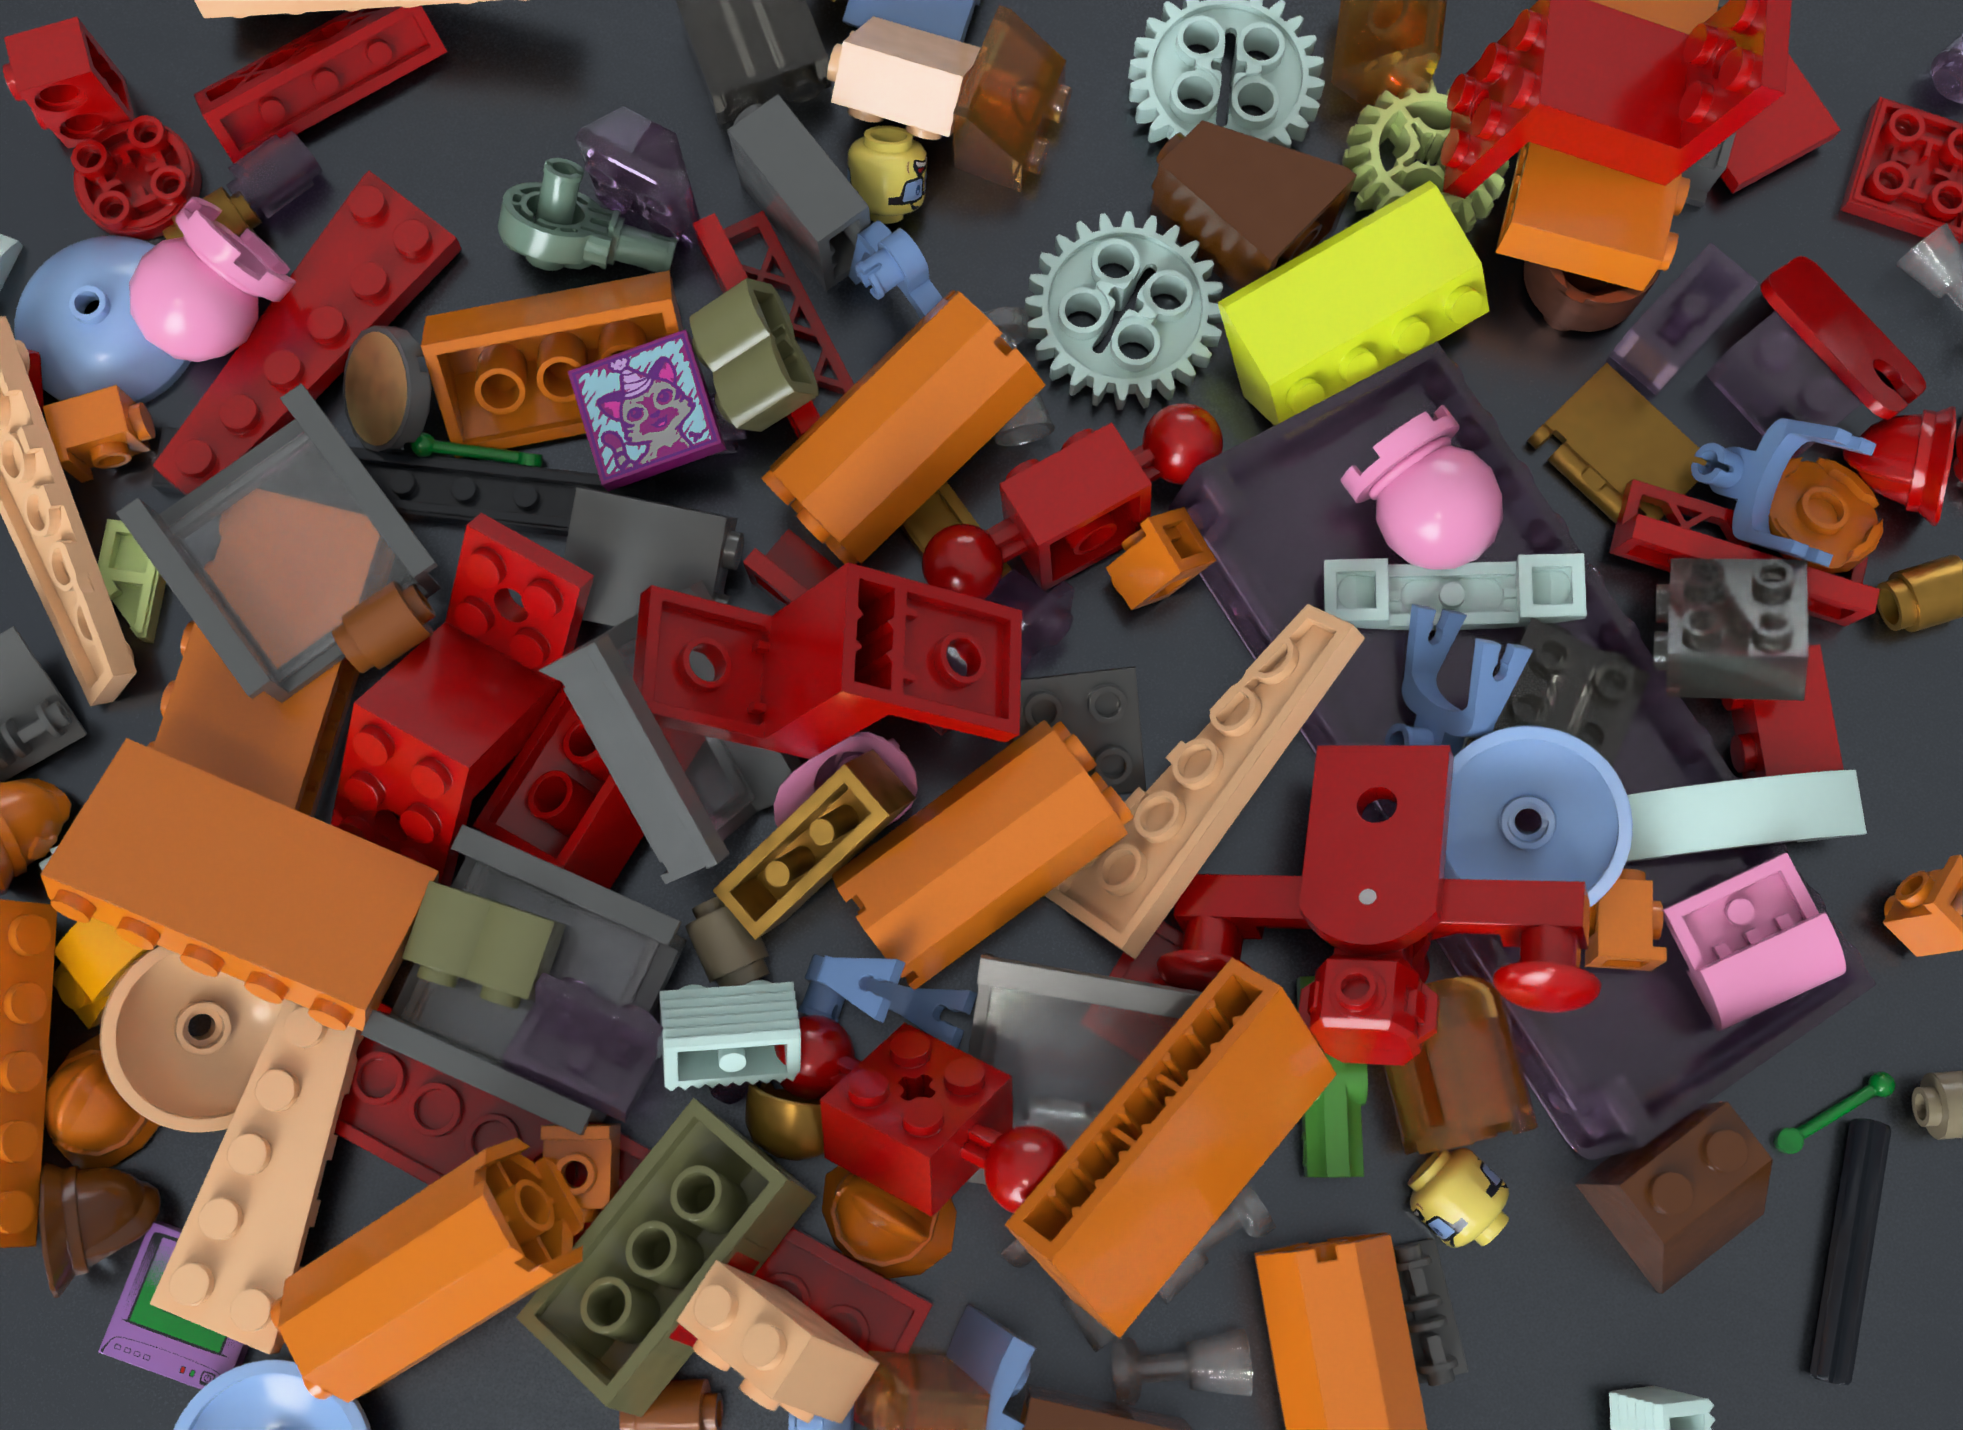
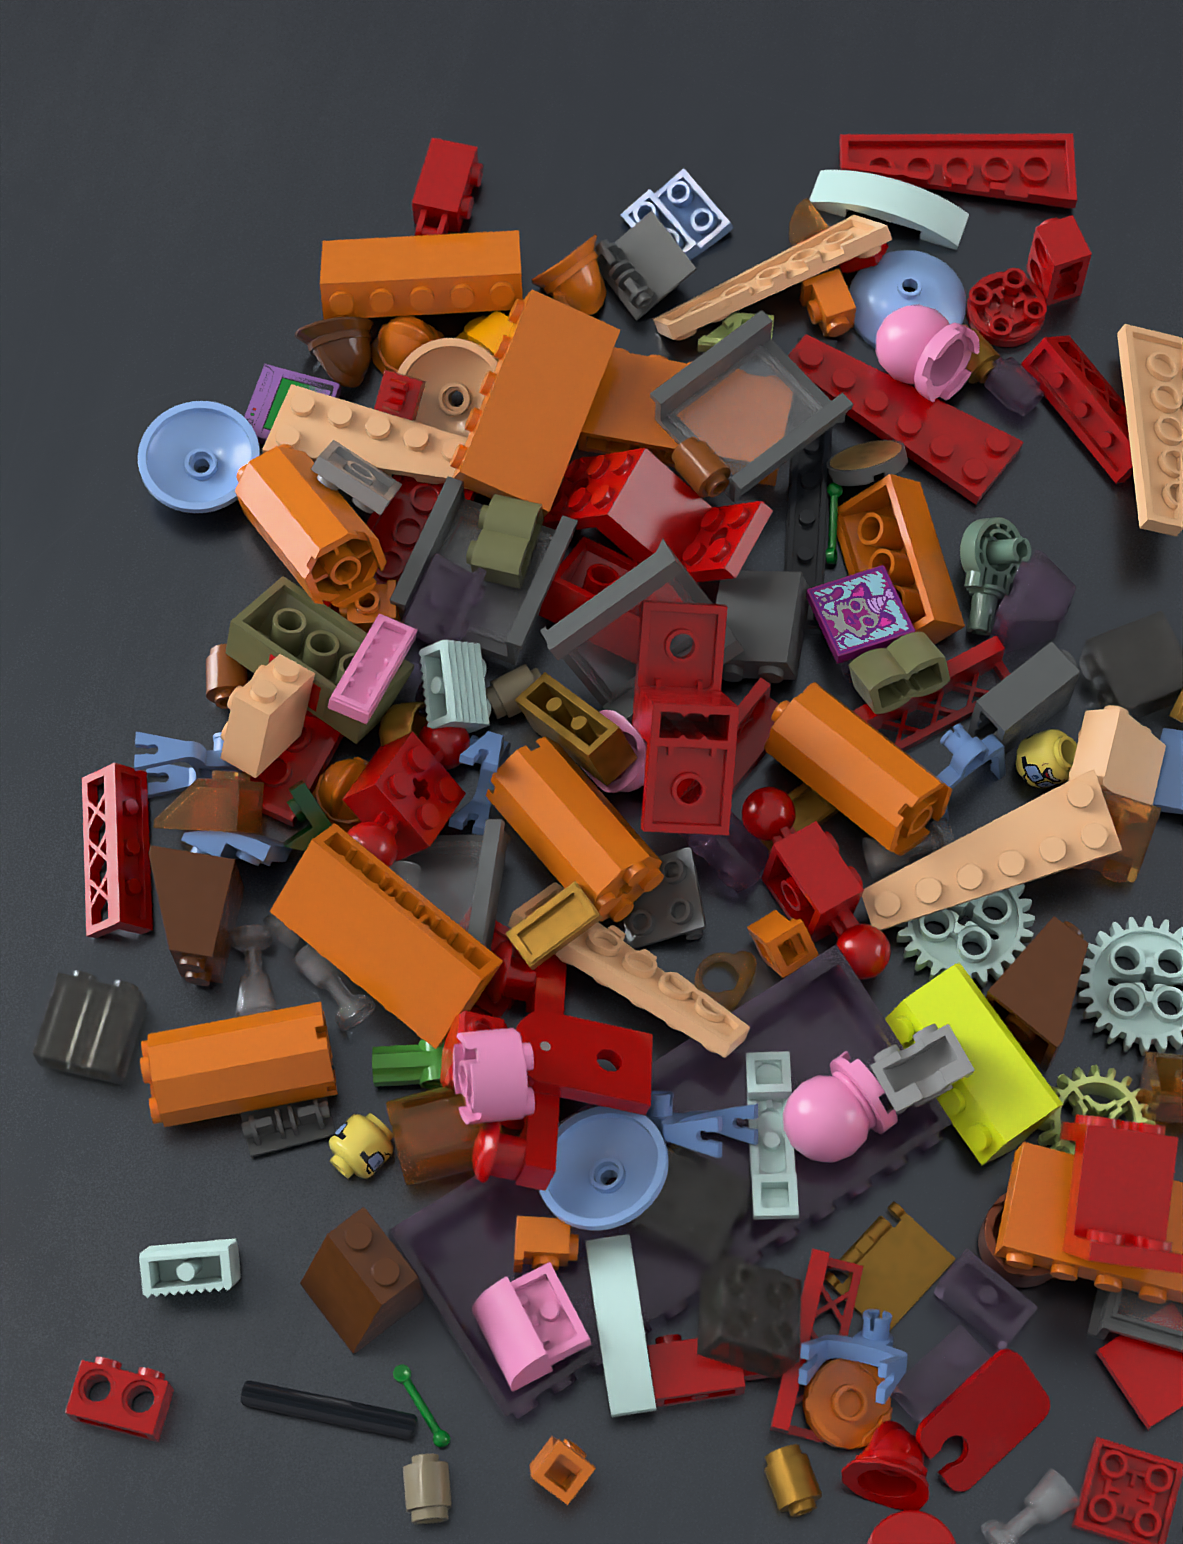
camera: 90 degrees right, 10 degrees down
none -> dark green slope [283,780,332,851]
none -> light grey plate [311,440,402,515]
none -> bright pink plate [328,614,418,724]
none -> red tile [374,370,426,421]
none -> bright pink brick [453,1028,535,1125]
none -> pearl gold tile [505,881,603,970]
none -> clear orange piece [694,951,757,1011]
none -> light nougat wing [862,769,1122,930]
none -> light grey cylinder [870,1024,975,1113]

